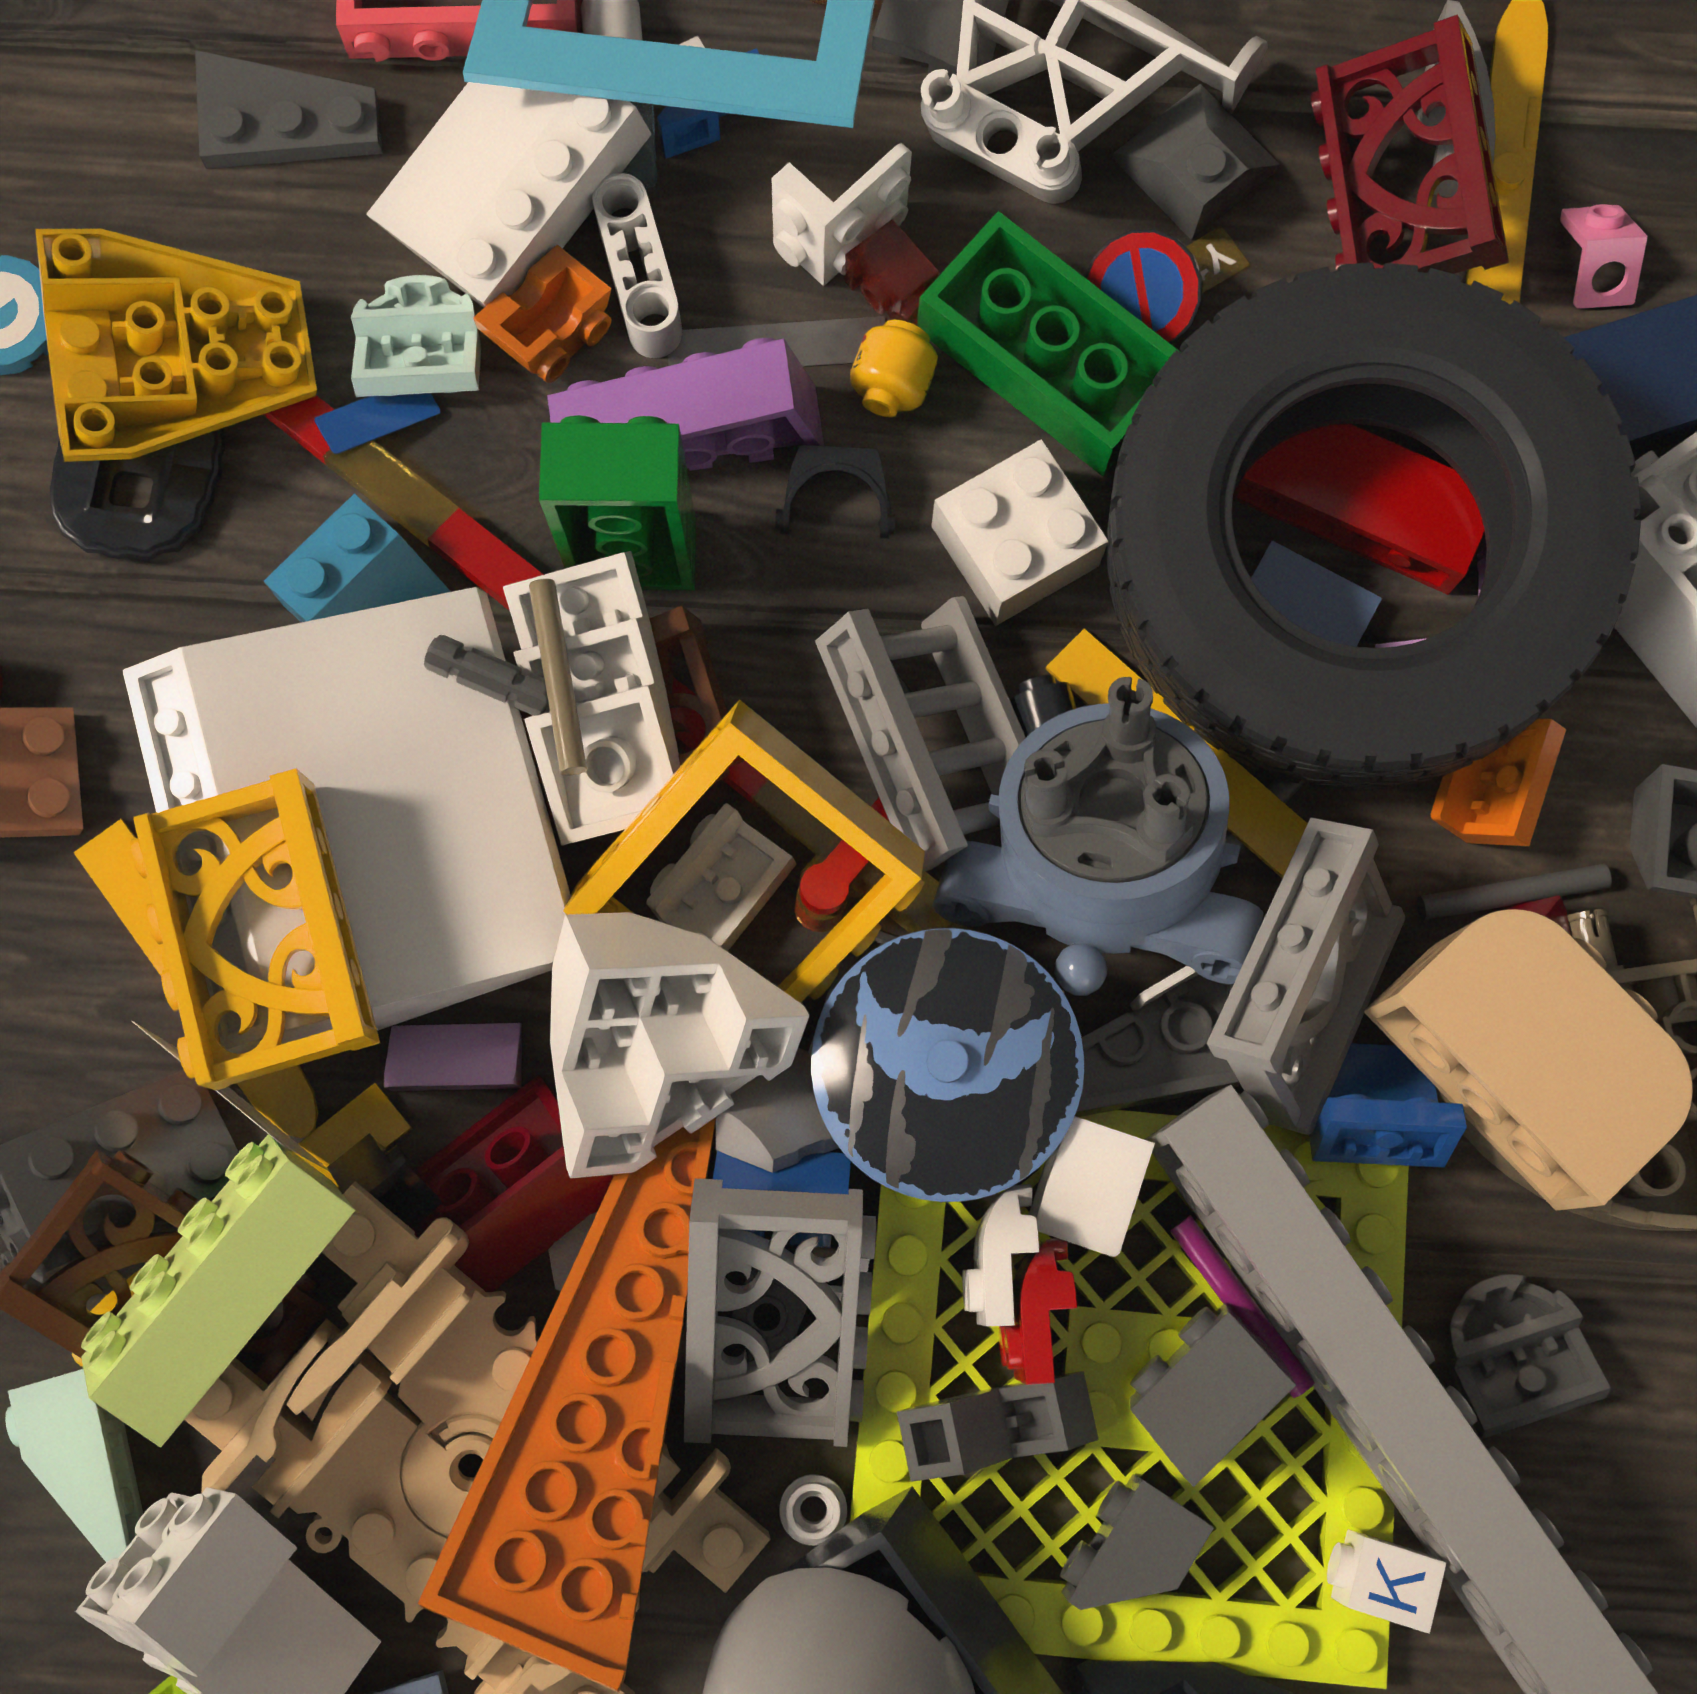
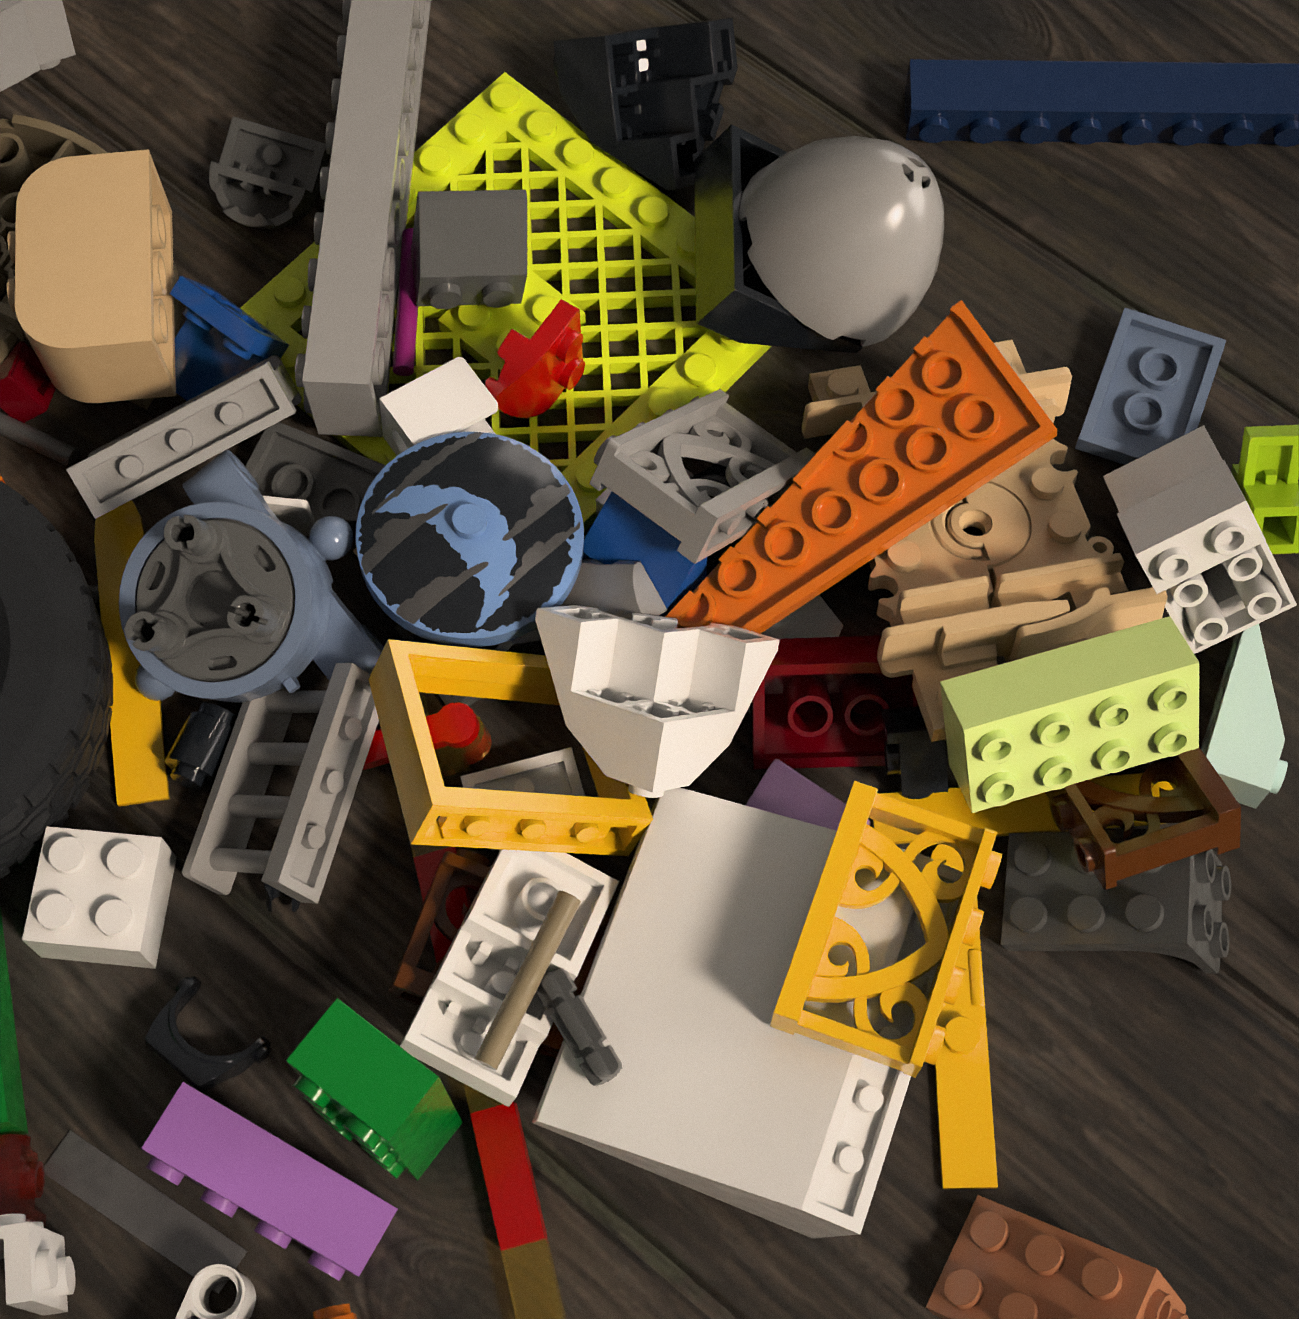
camera: 140 degrees left, 10 degrees down
white sticker [132,1021,329,1171] -> none
dark azure slope [264,493,451,623] -> none
white plate [780,1474,847,1546] -> none
yellow head [850,319,938,417] -> none
dark grey brick [897,1371,1099,1481] -> none
white slope [962,1184,1039,1326] -> none
dark grey slope [1060,1474,1214,1610] -> none
white brick [1327,1529,1446,1634] -> none

